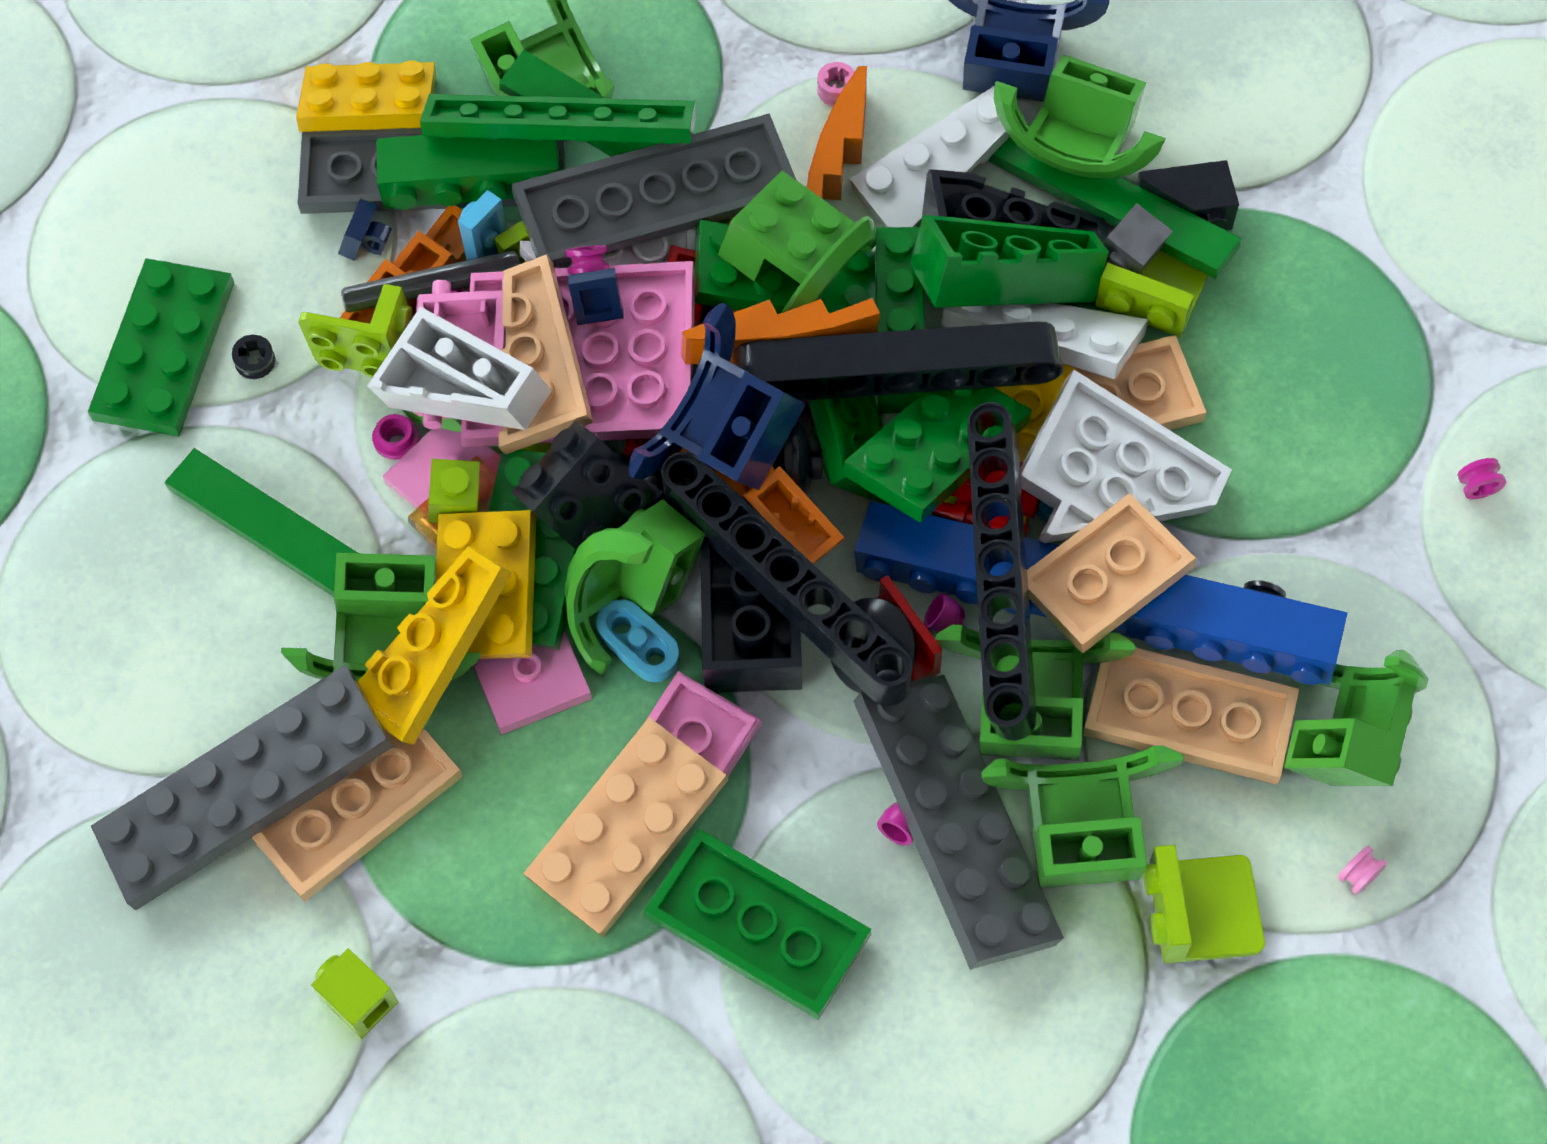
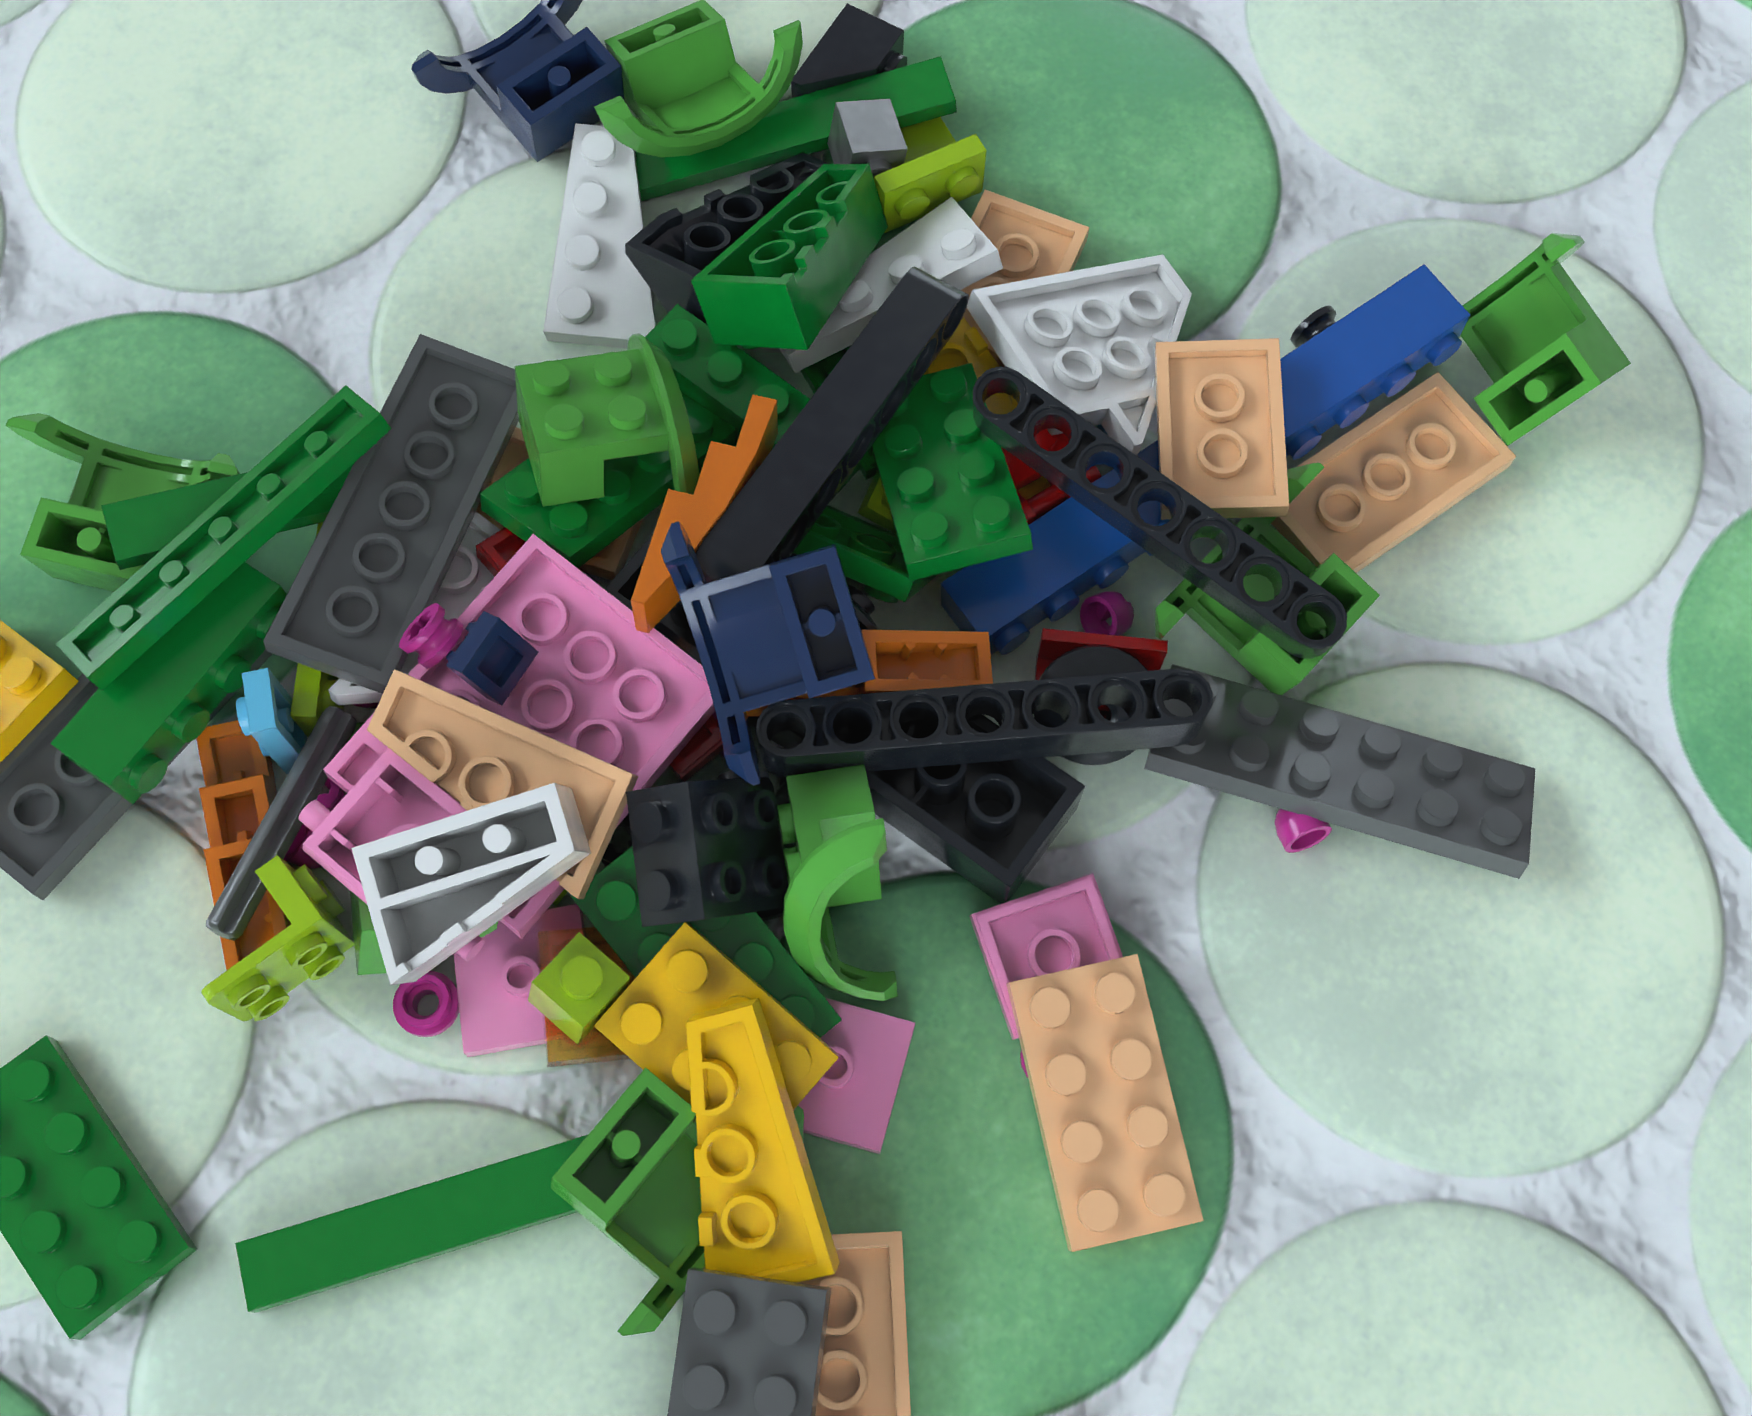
camera: 55 degrees left, 5 degrees up
black bush [231,334,276,380] -> none
dark blue tile [338,198,392,261] -> none
medium azure plate [596,599,680,682] -> none
green plate [644,828,871,1020] -> none
orange slope [806,66,867,200] -> none
bright pink bush [817,62,854,106] -> none
bright green piece [981,745,1184,888] -> none
lime bracket [1143,845,1265,964] -> none
bright pink bush [1337,845,1388,896] -> none
dark pink bush [1457,458,1507,500] -> none

